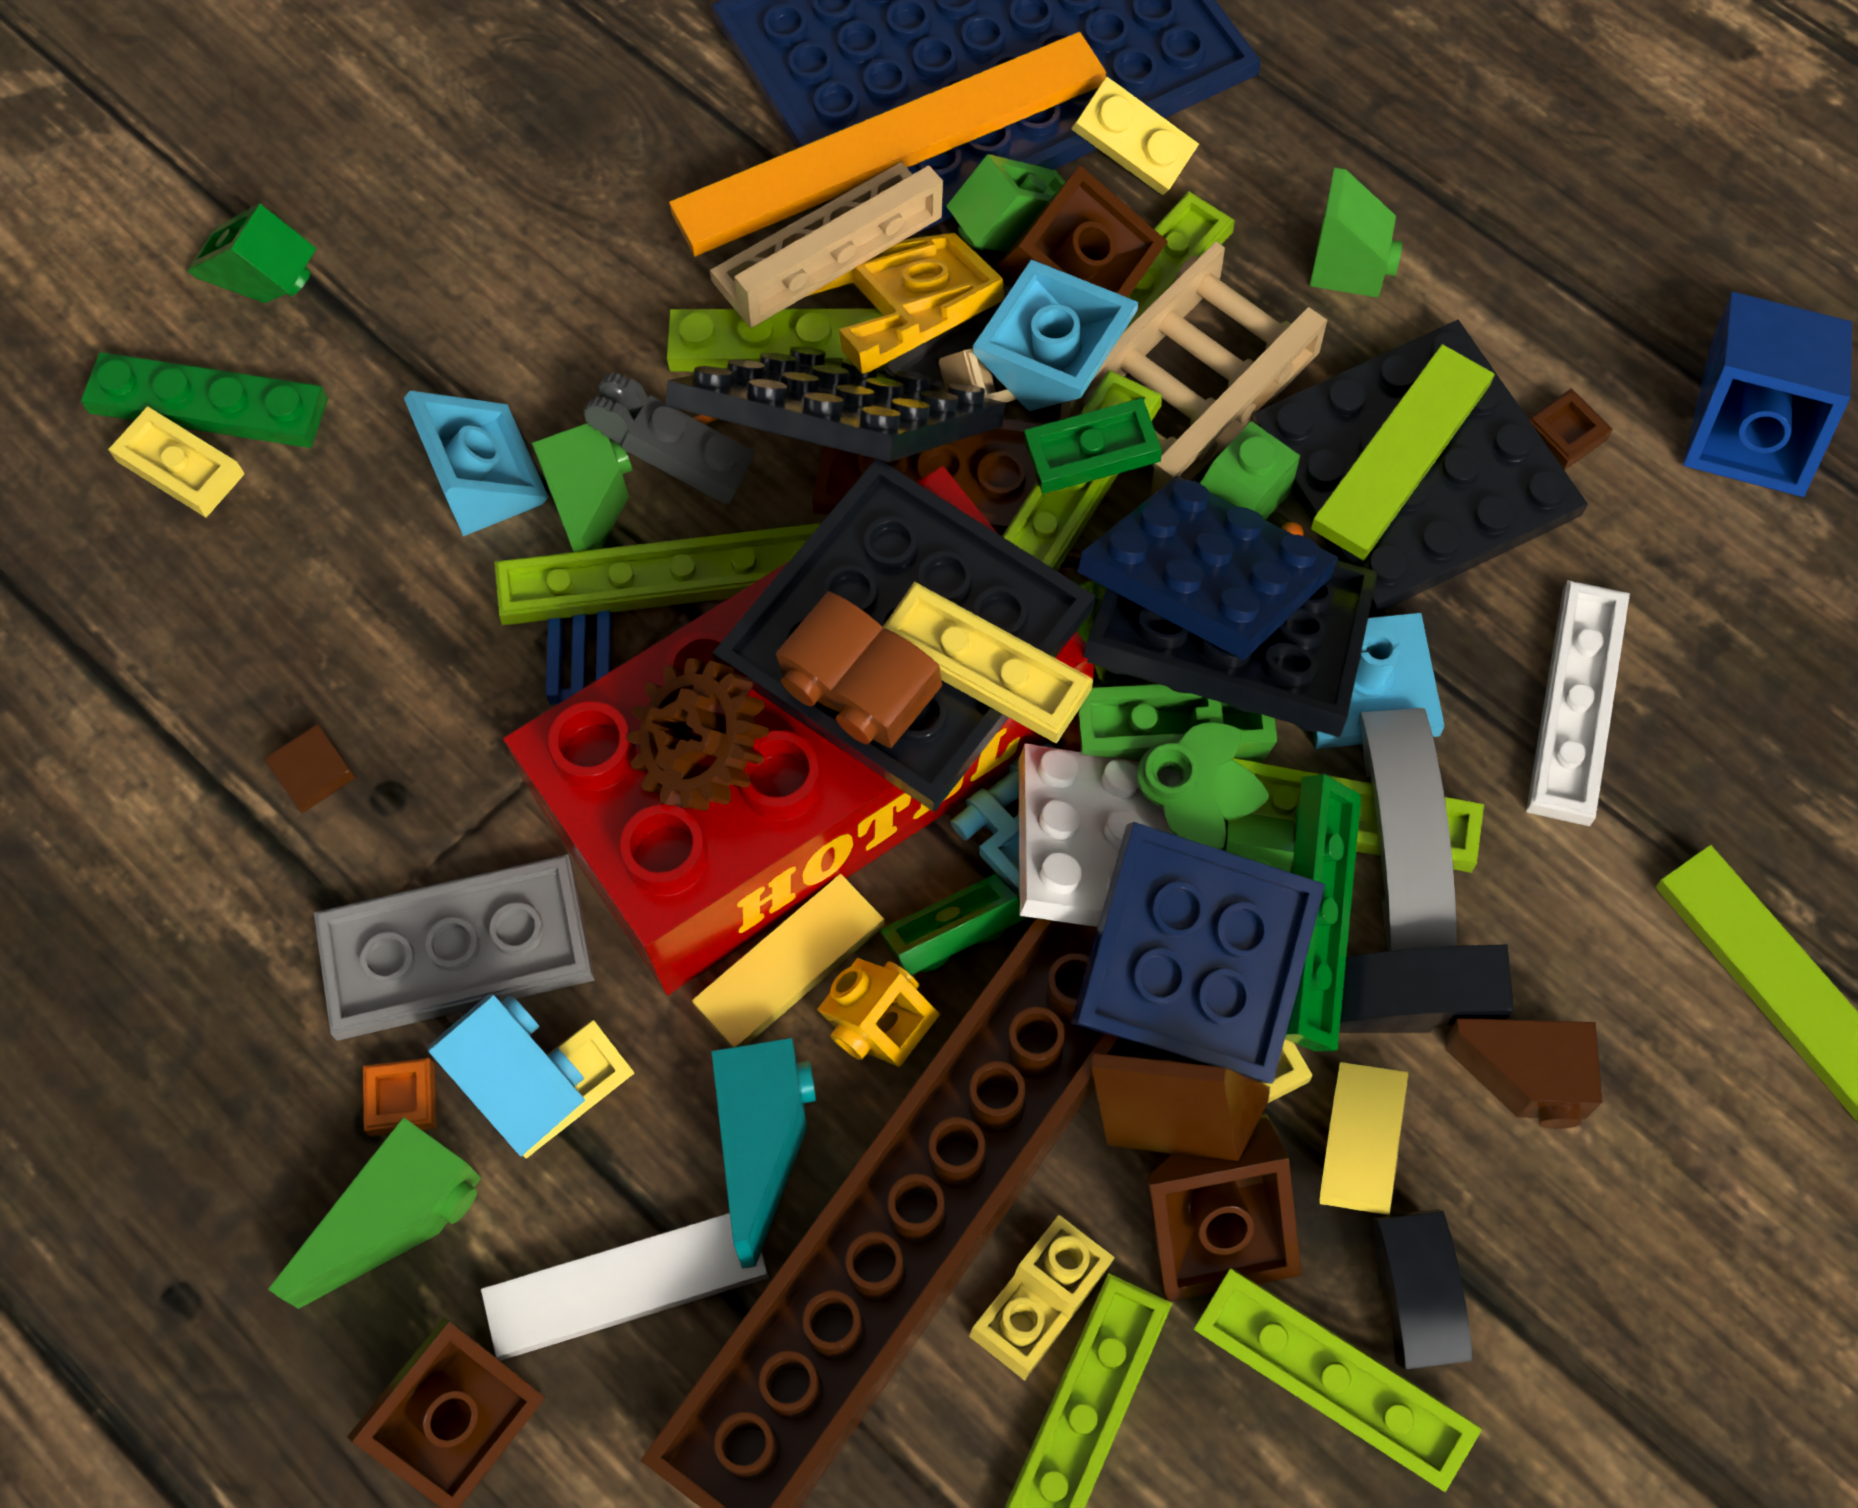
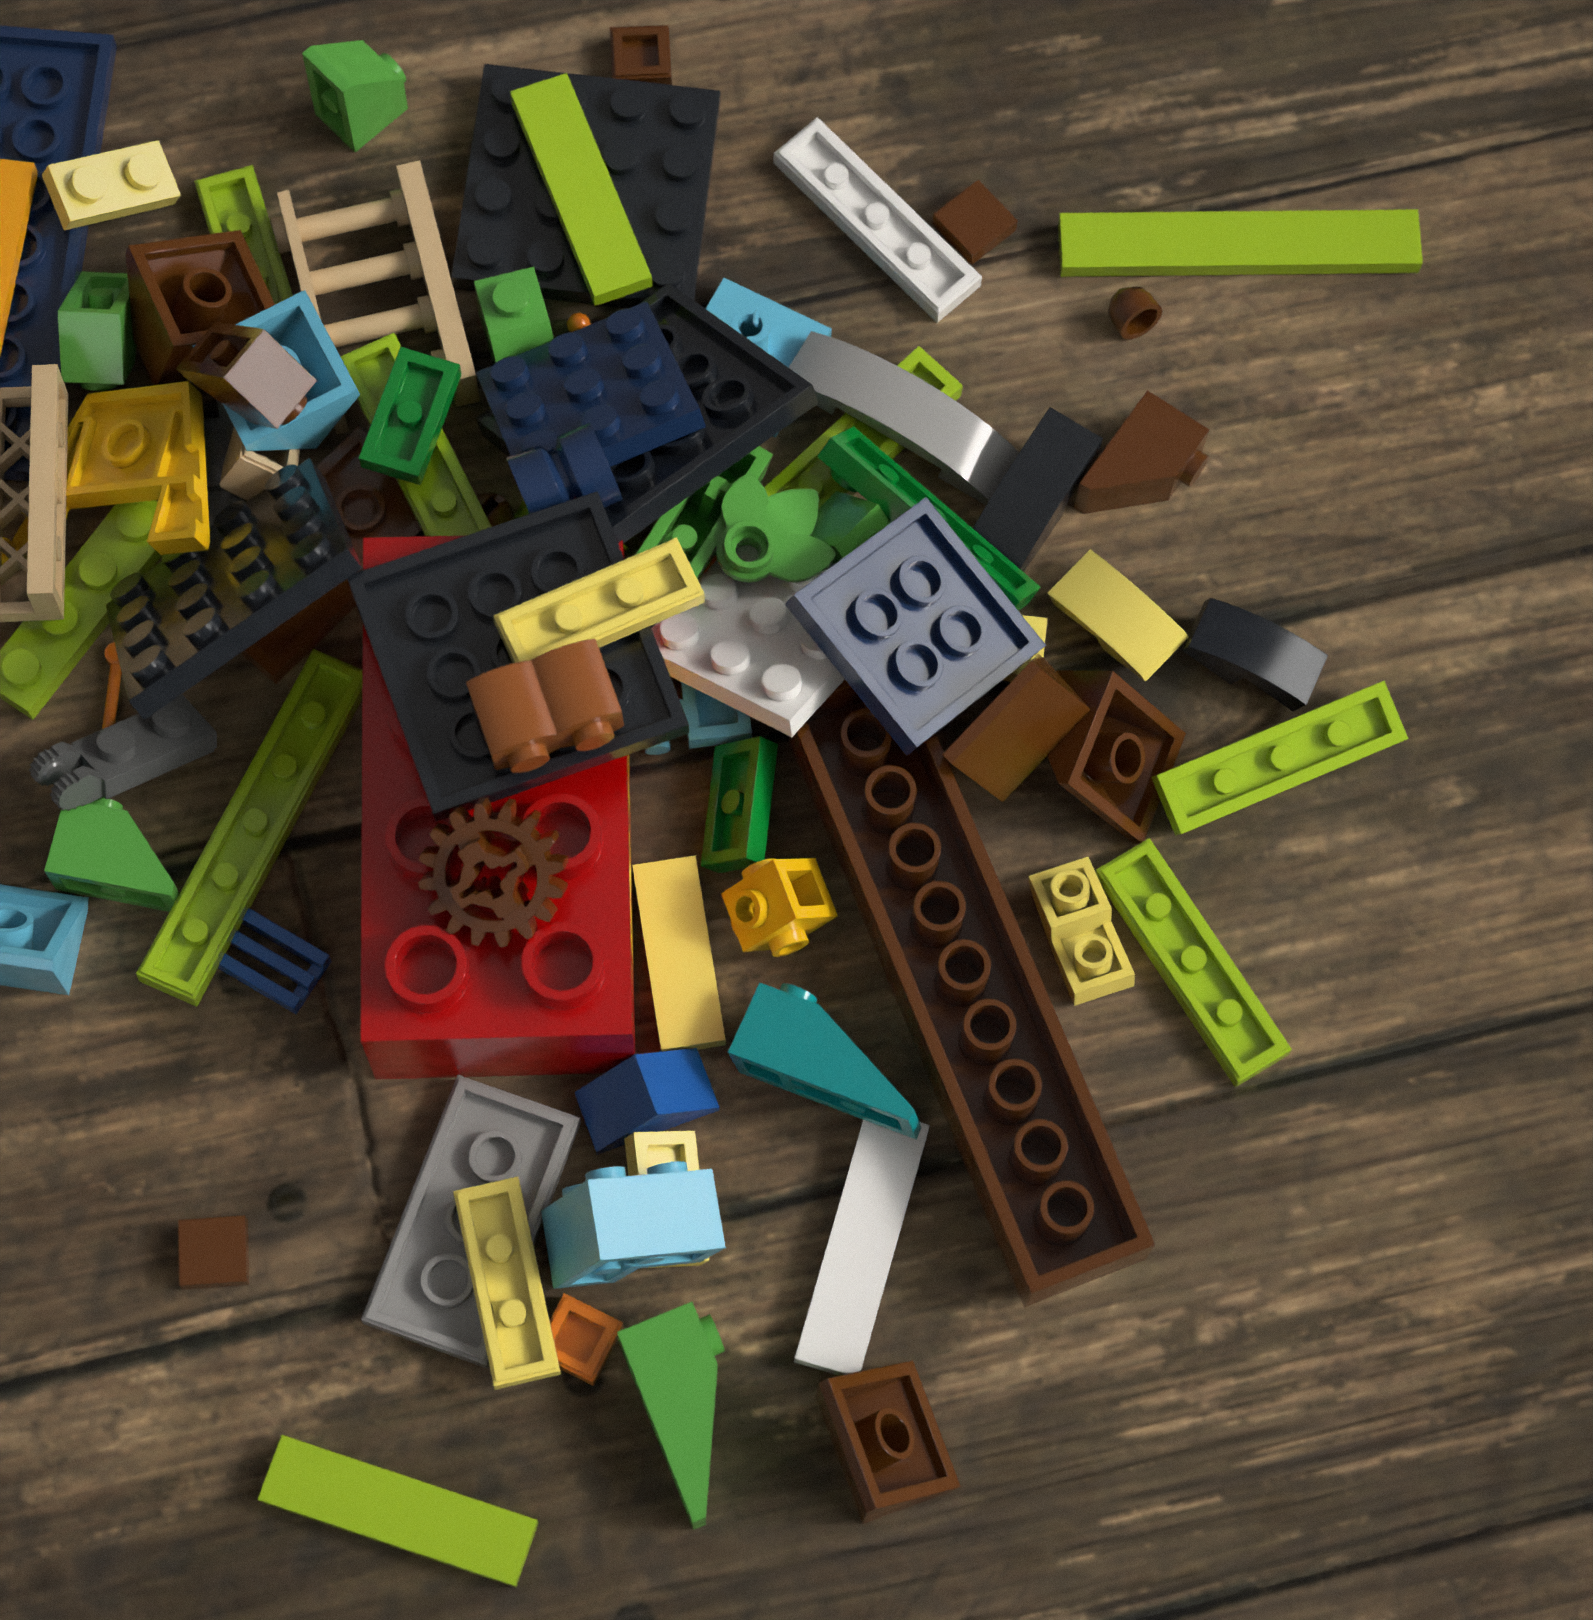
camera: 65 degrees left, 5 degrees up
none -> slope [176,322,317,429]
none -> lime tile [258,1435,539,1588]
none -> light yellow tile [453,1177,561,1390]
none -> dark blue wheel [506,423,623,514]
none -> blue slope [575,1048,720,1155]
none -> reddish brown tile [932,180,1018,265]
none -> reddish brown hinge [1108,286,1162,340]

